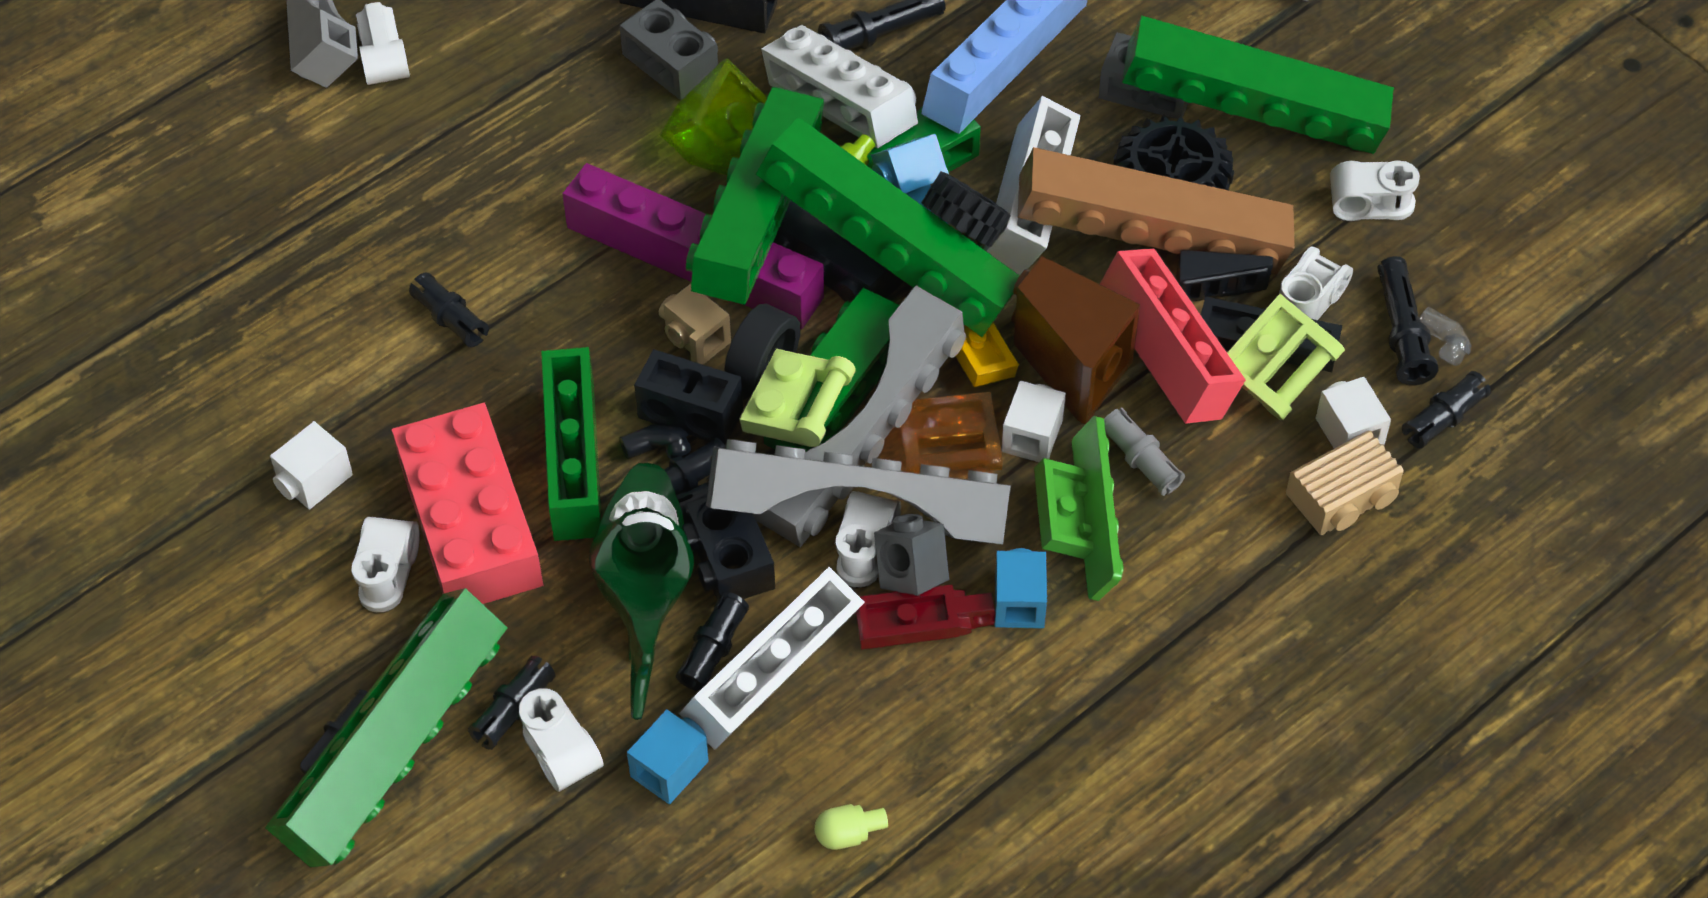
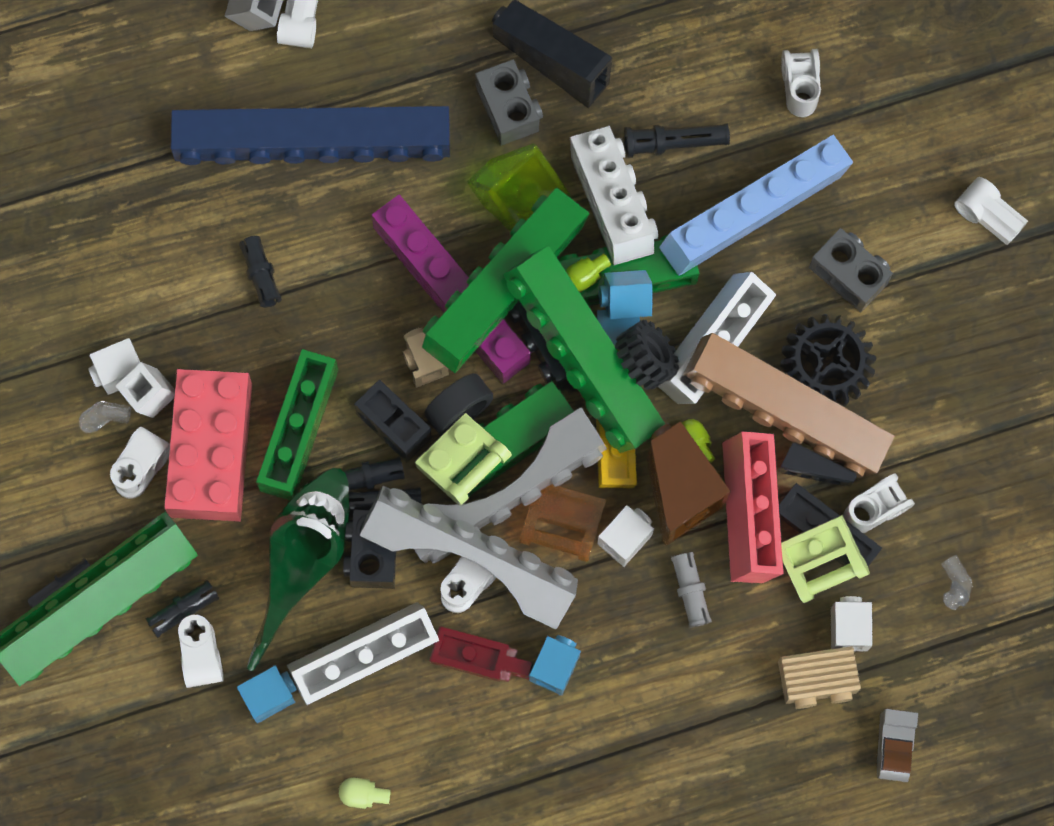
camera: 20 degrees right, 20 degrees up
black arm [619,424,692,459] -> none
black pin [676,592,749,691] -> none
dark grey brick [874,514,949,595] -> none
bright green bracket [1034,416,1124,601] -> none
green brick [1122,15,1394,154] -> none
white piece [1330,160,1420,221] -> none
black pin [1377,256,1439,385] -> none
black pin [1402,371,1491,449] -> none
none -> clear arm [79,401,131,433]
none -> white brick [115,362,175,418]
none -> dark blue brick [171,106,450,165]
none -> light grey leg [877,709,918,782]

